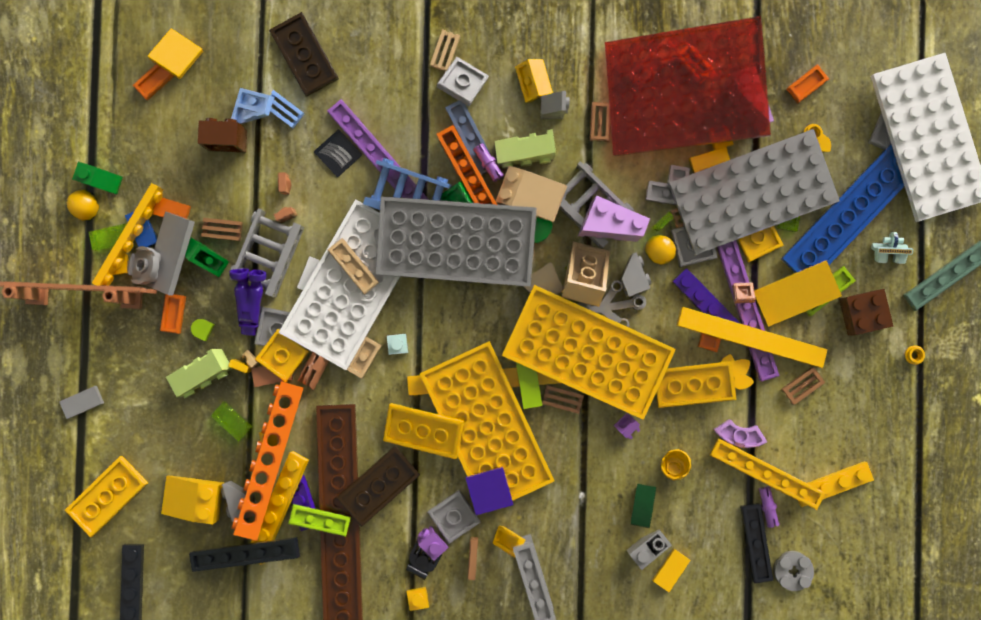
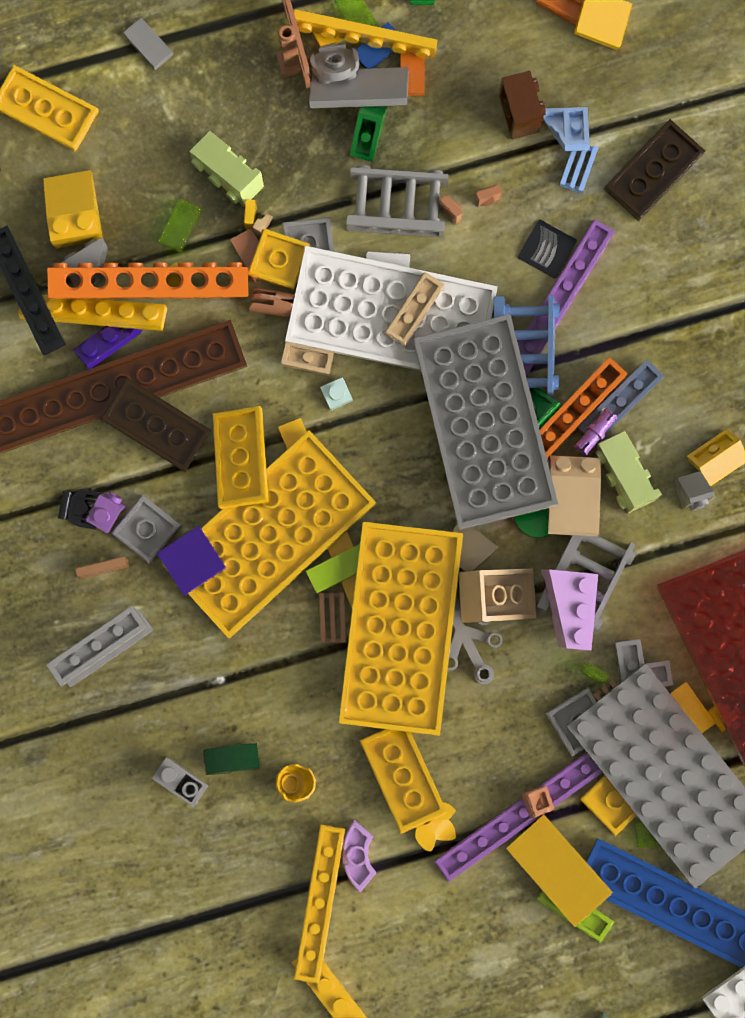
camera: 65 degrees right, 5 degrees down
orange tile [160,294,186,334] -> none
lime tile [191,319,215,341] -> none
medium nougat tile [201,218,242,241] -> none
dark purple piece [229,268,266,335] -> none
lime tile [288,504,351,537] -> none
yellow plate [407,587,429,611] -> none
tan tile [430,29,460,72] -> none
light grey tile [437,57,489,106] -> none
yellow tile [493,525,525,558] -> none
medium nougat tile [589,102,611,142] -> none
medium lavender tile [614,413,640,439] -> none
light grey slope [620,252,651,298] -> none
yellow hair [645,235,676,265] -> none
yellow tile [652,548,691,592] -> none
dark purple plate [672,268,740,323] -> none
yellow tile [676,307,828,368] -> none
orange tile [698,333,721,352] -> none
black tile [740,503,773,584] -> none
medium lavender pin [758,486,780,528] -> none
light grey plate [773,551,814,591] -> none
medium nougat tile [781,367,825,405] -> none
reddish brown brick [839,289,894,335] -> none
light aqua hips [871,232,913,264] -> none

